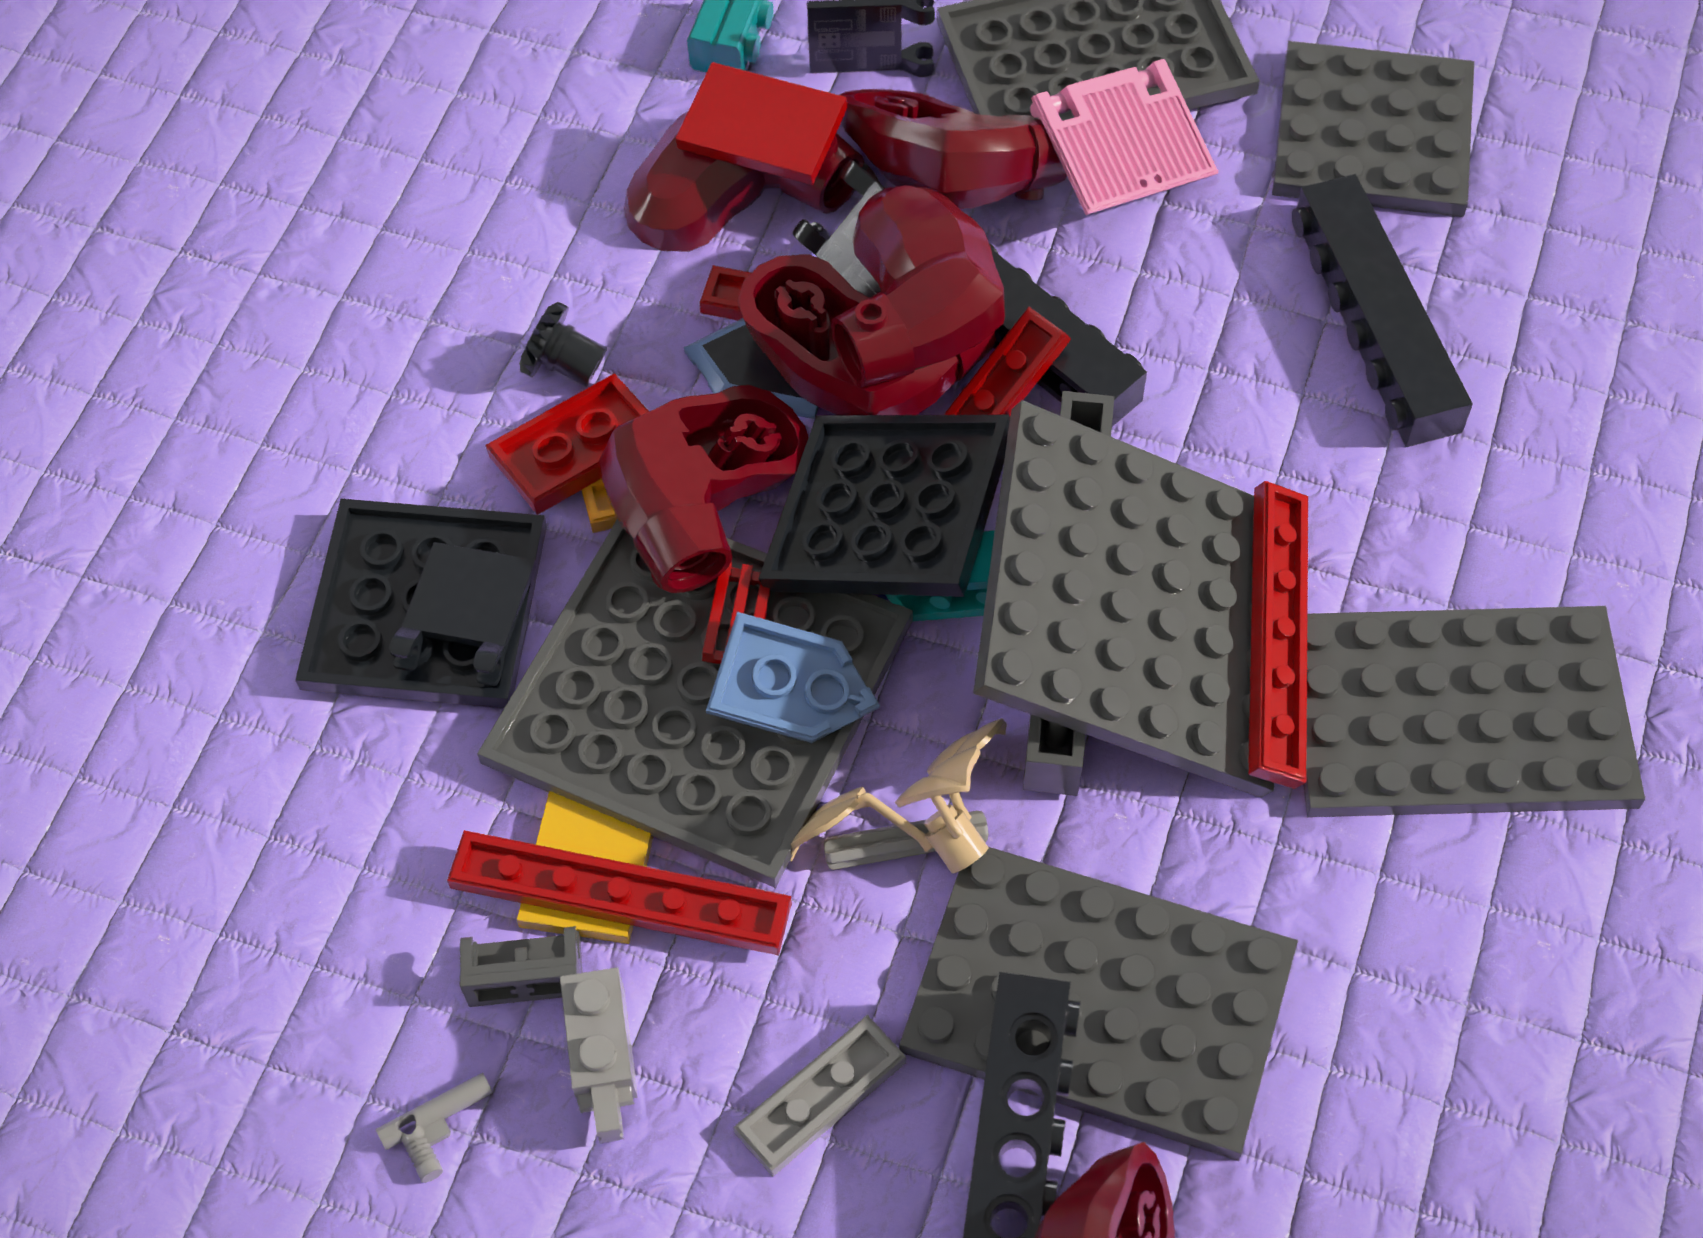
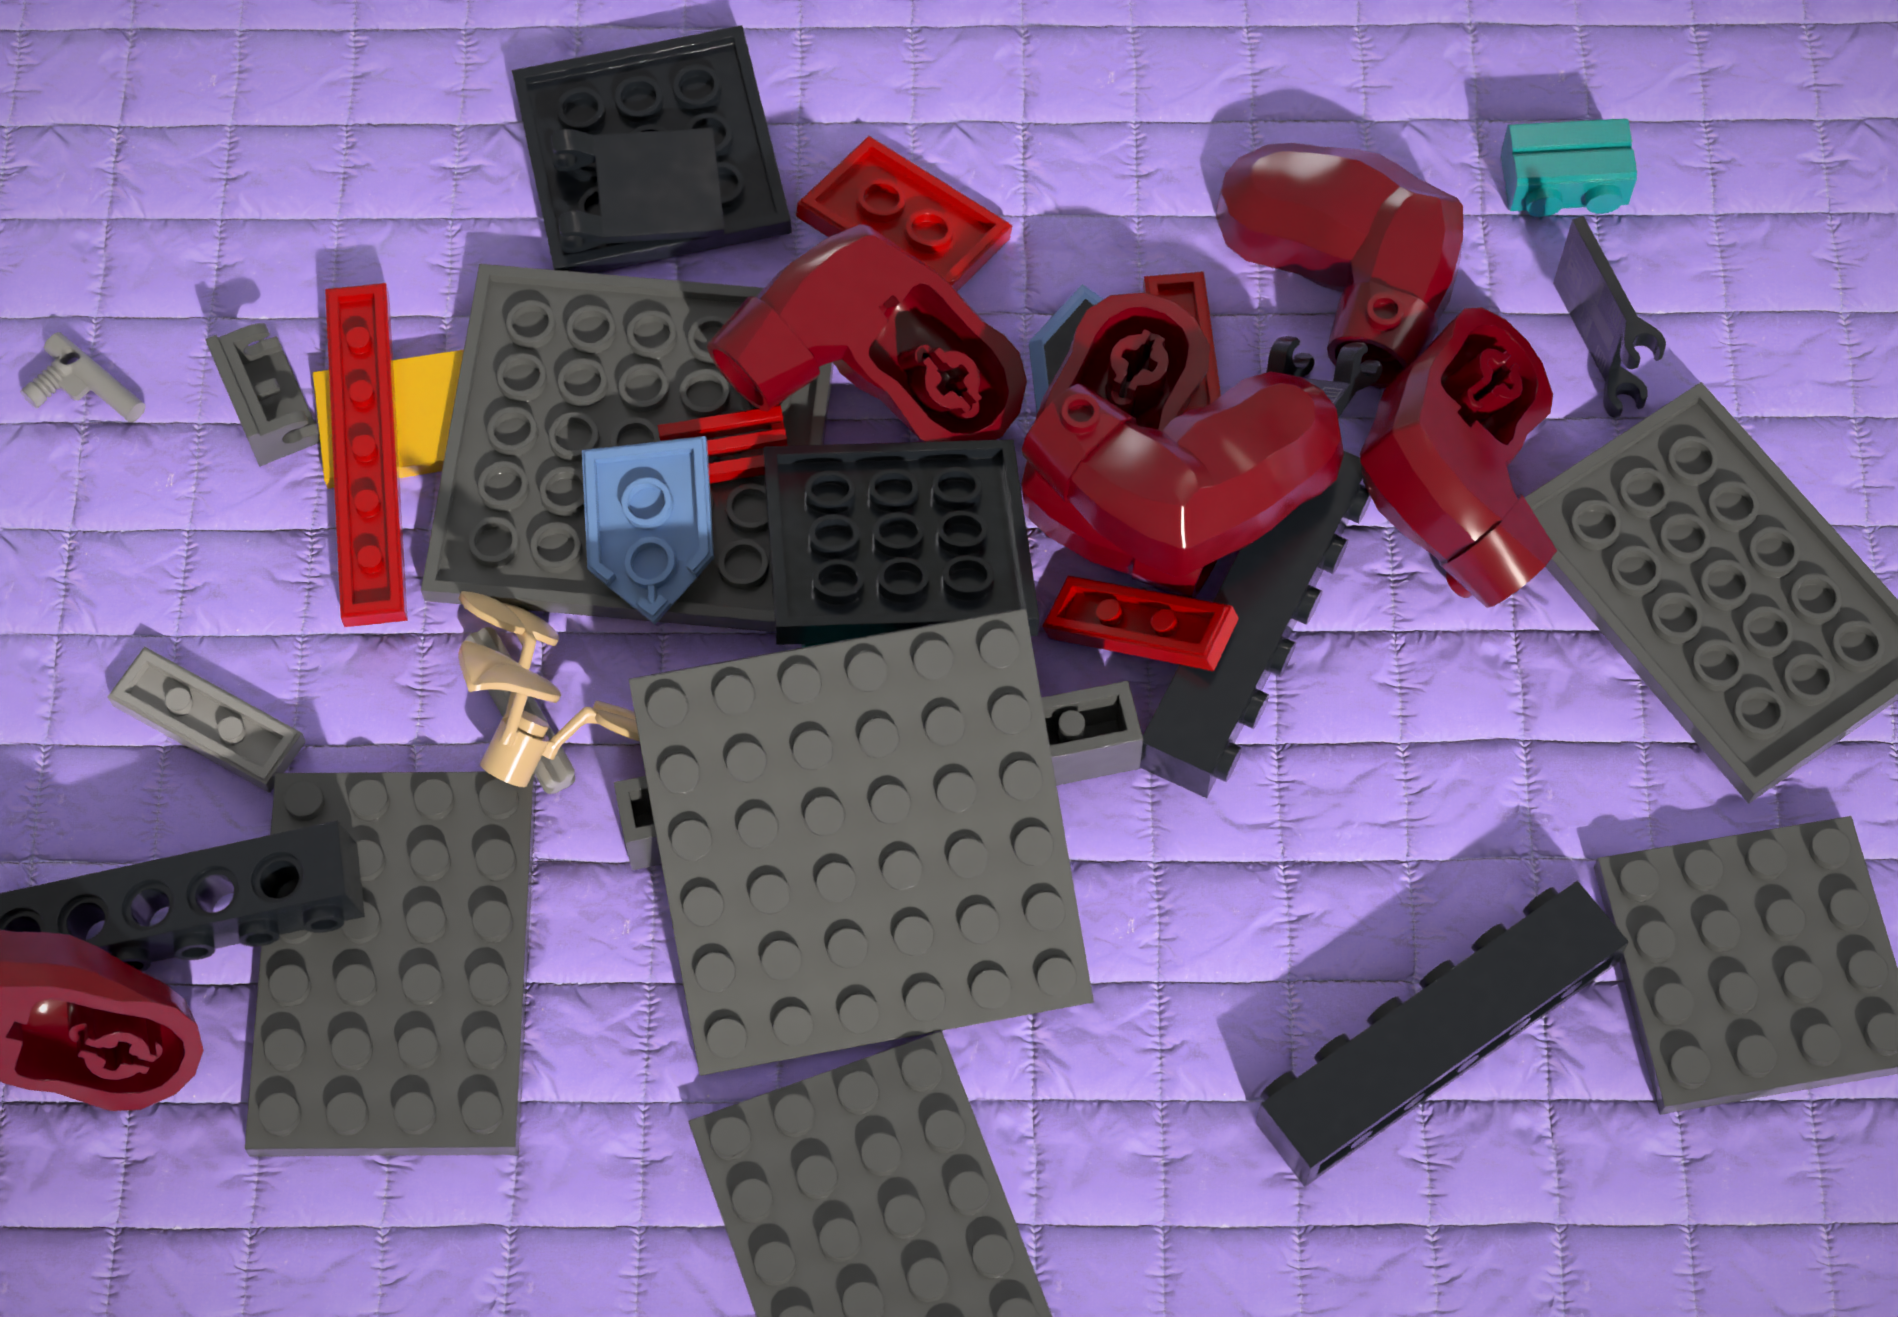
camera: 70 degrees right, 5 degrees up
black gear [519,302,607,387] -> none
light grey hinge [560,967,638,1143] -> none
red tile [675,62,848,185] -> none
bright pink window [1030,59,1219,215] -> none
red tile [1248,481,1308,789] -> none

